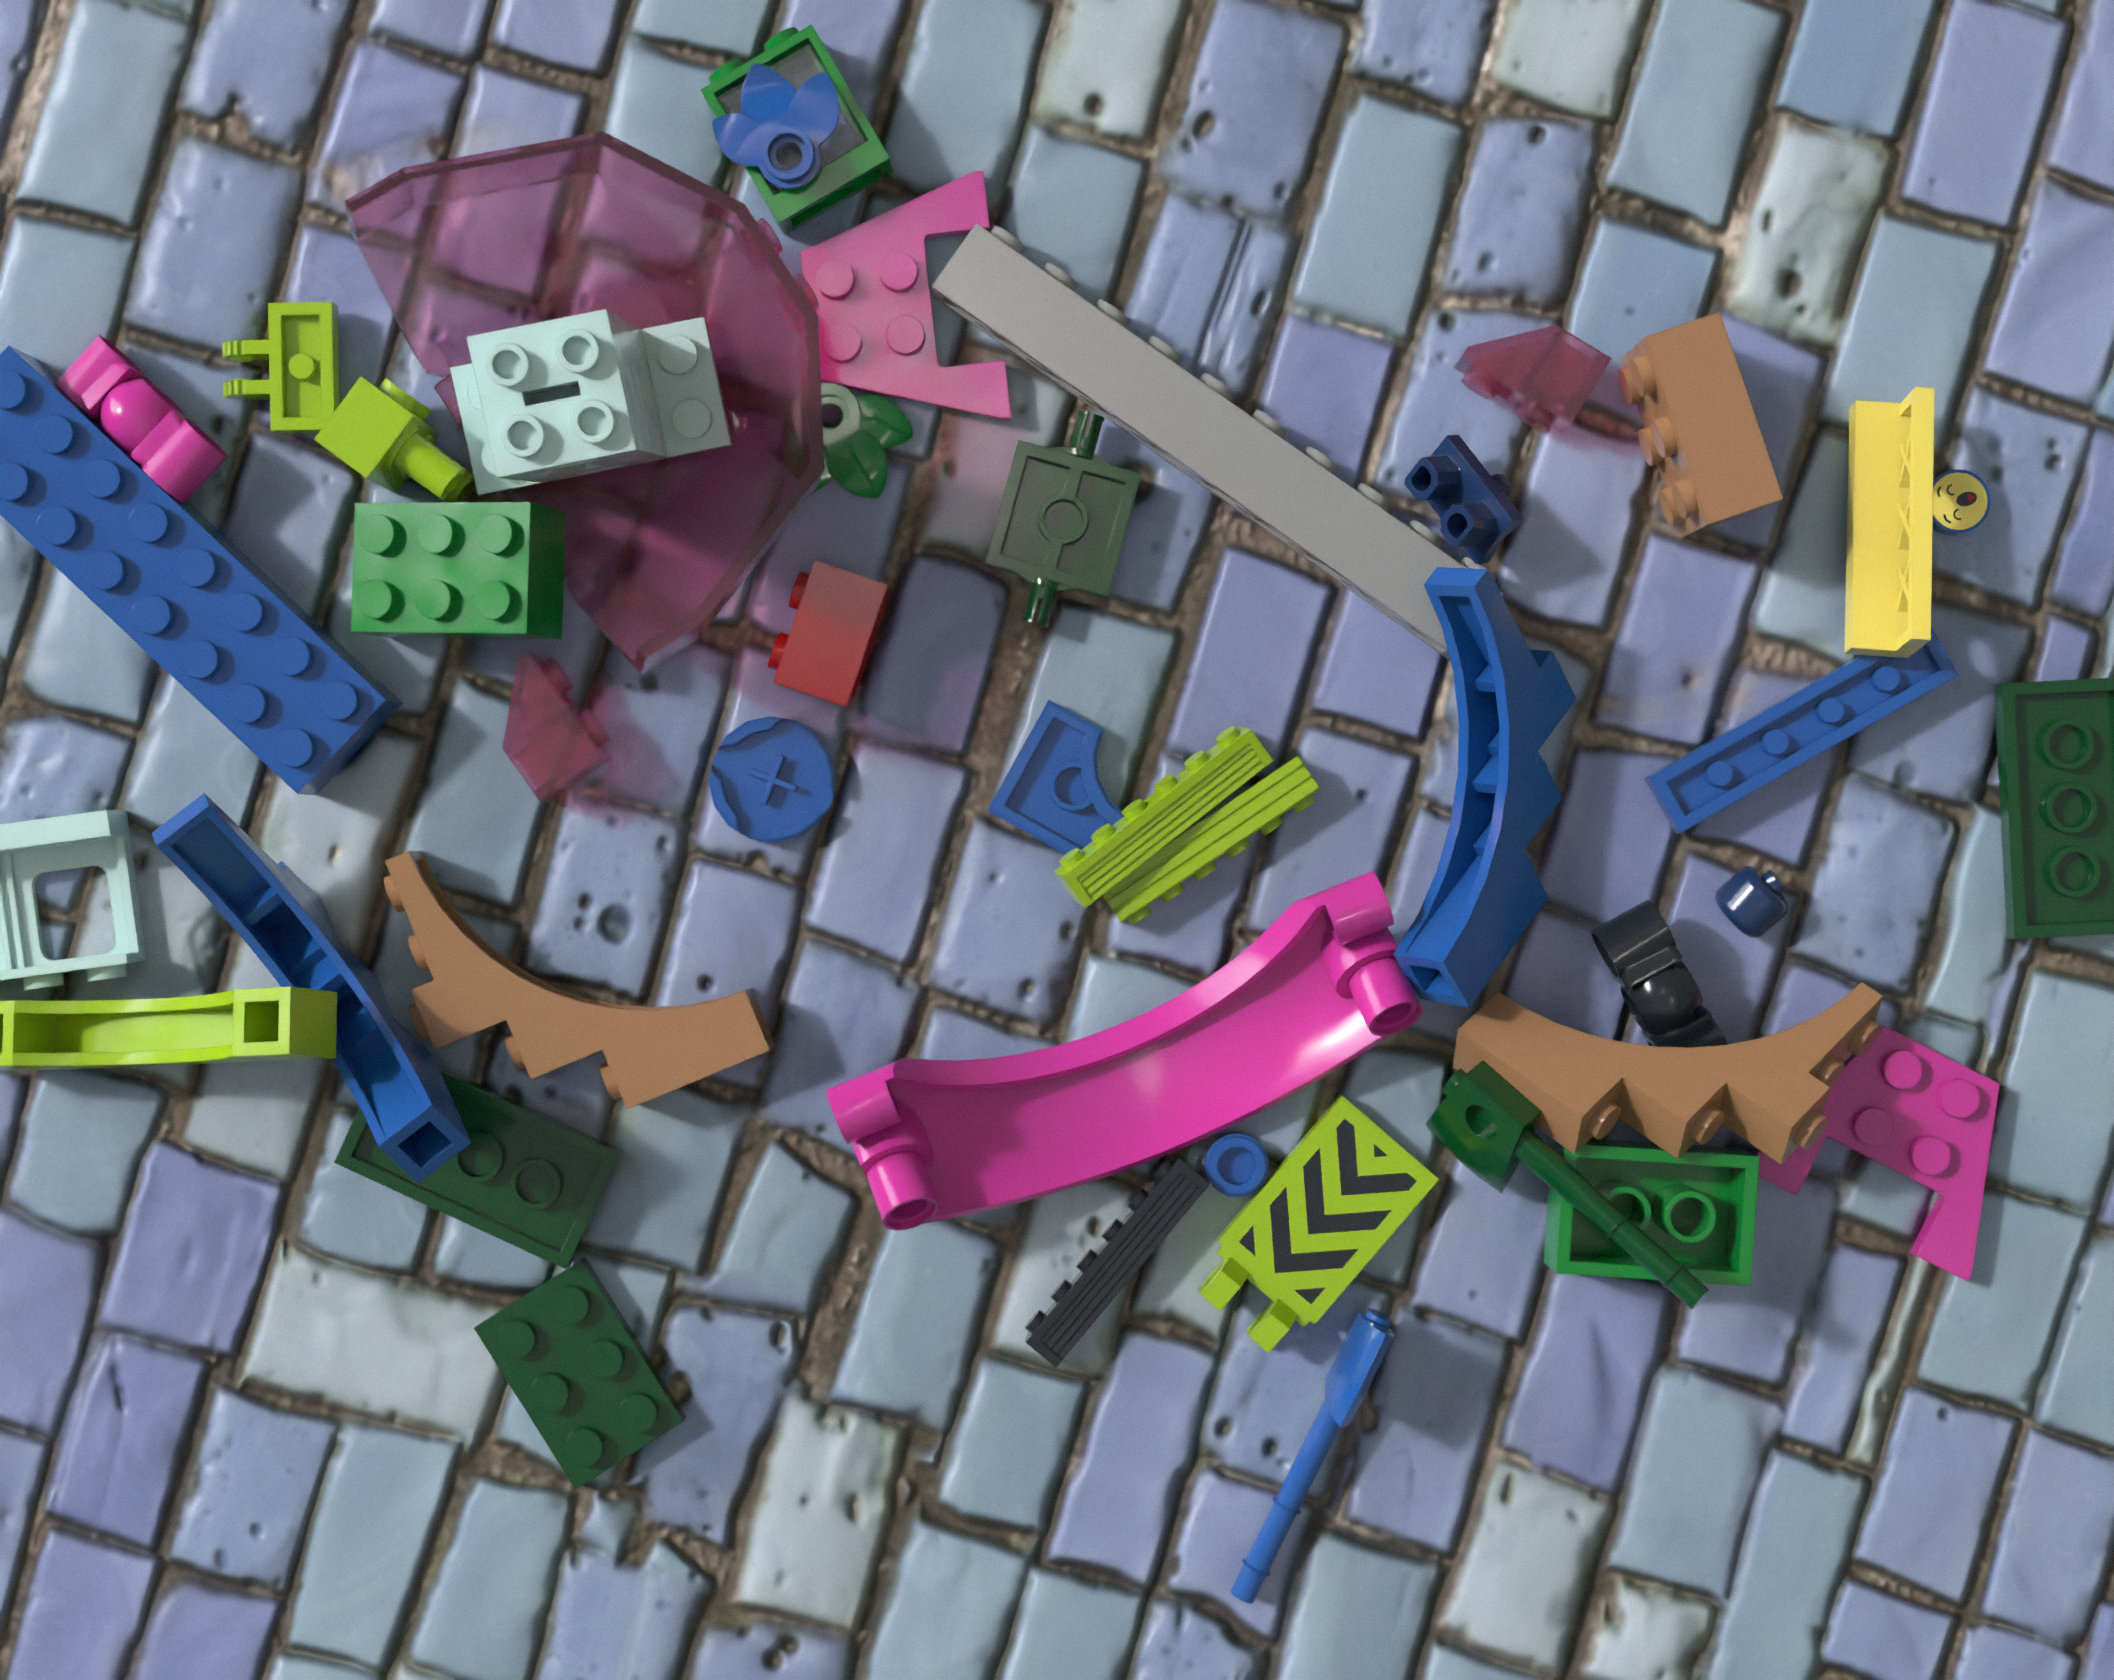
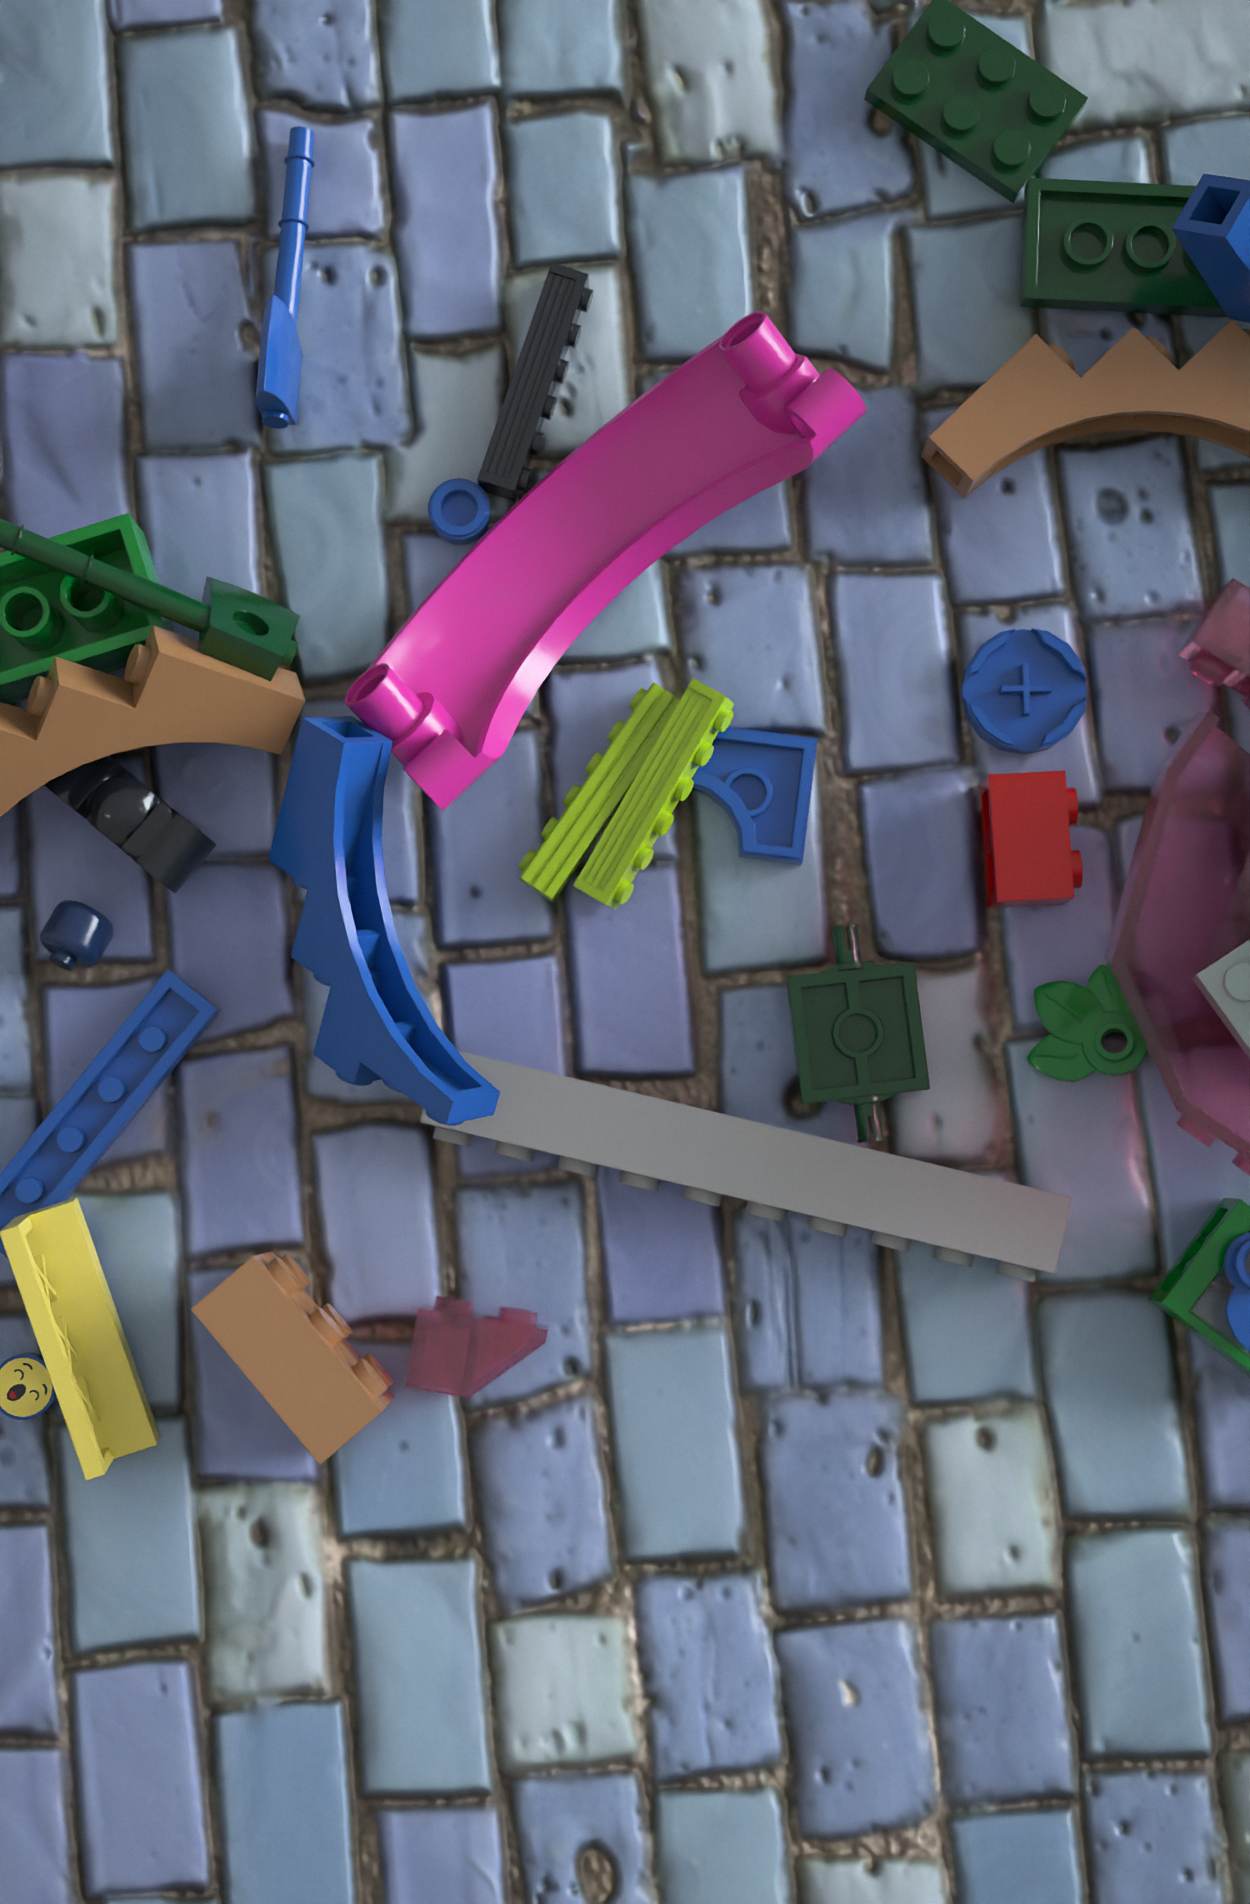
camera: 160 degrees right, 5 degrees down
dark pink wing [800,170,1012,422] -> none
lime tile [1198,1095,1439,1353] -> none
dark blue hips [1404,435,1524,564] -> none

